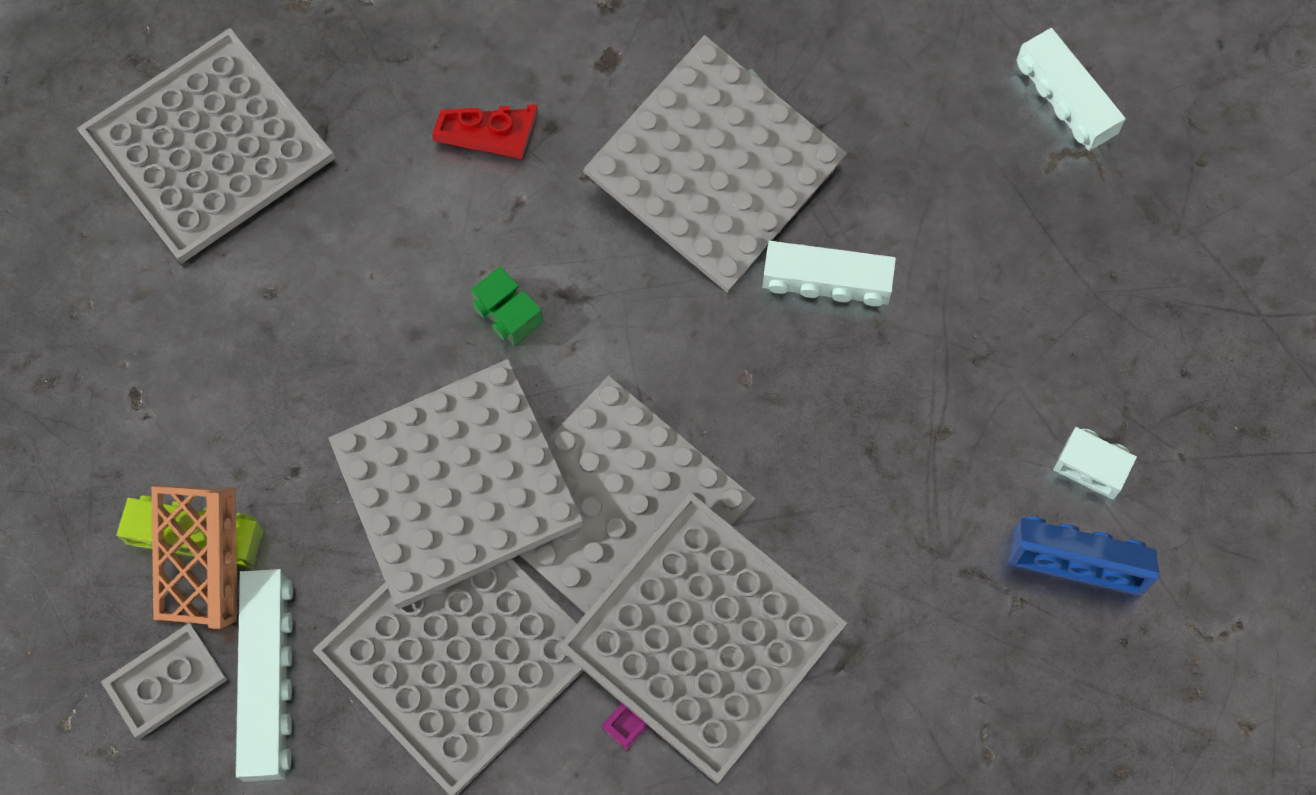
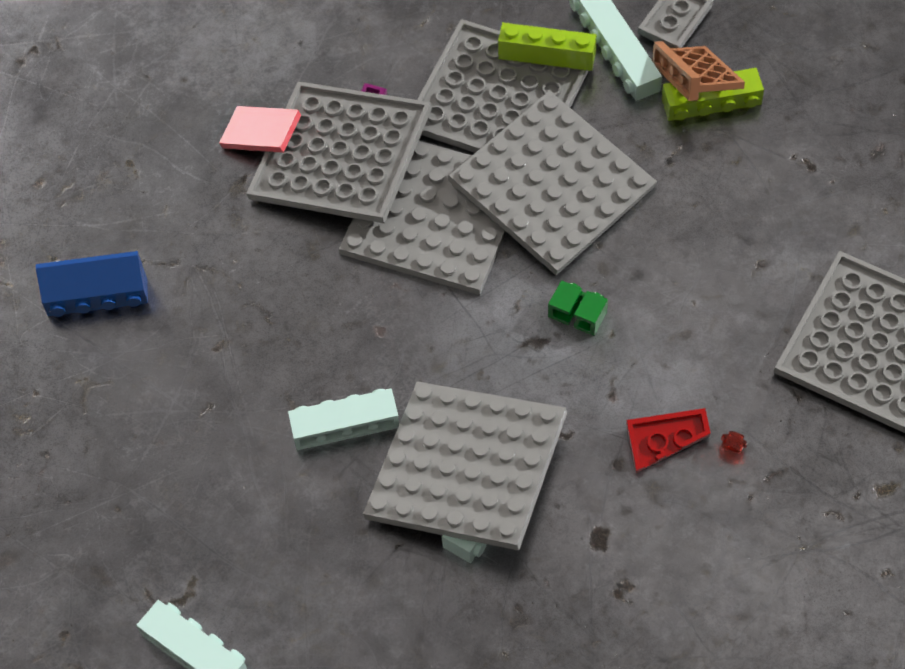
camera: 160 degrees right, 10 degrees down
light aqua brick [1053,427,1137,500] -> none
none -> tile [219,106,301,153]
none -> lime brick [498,22,597,71]
none -> clear red plate [721,431,748,453]

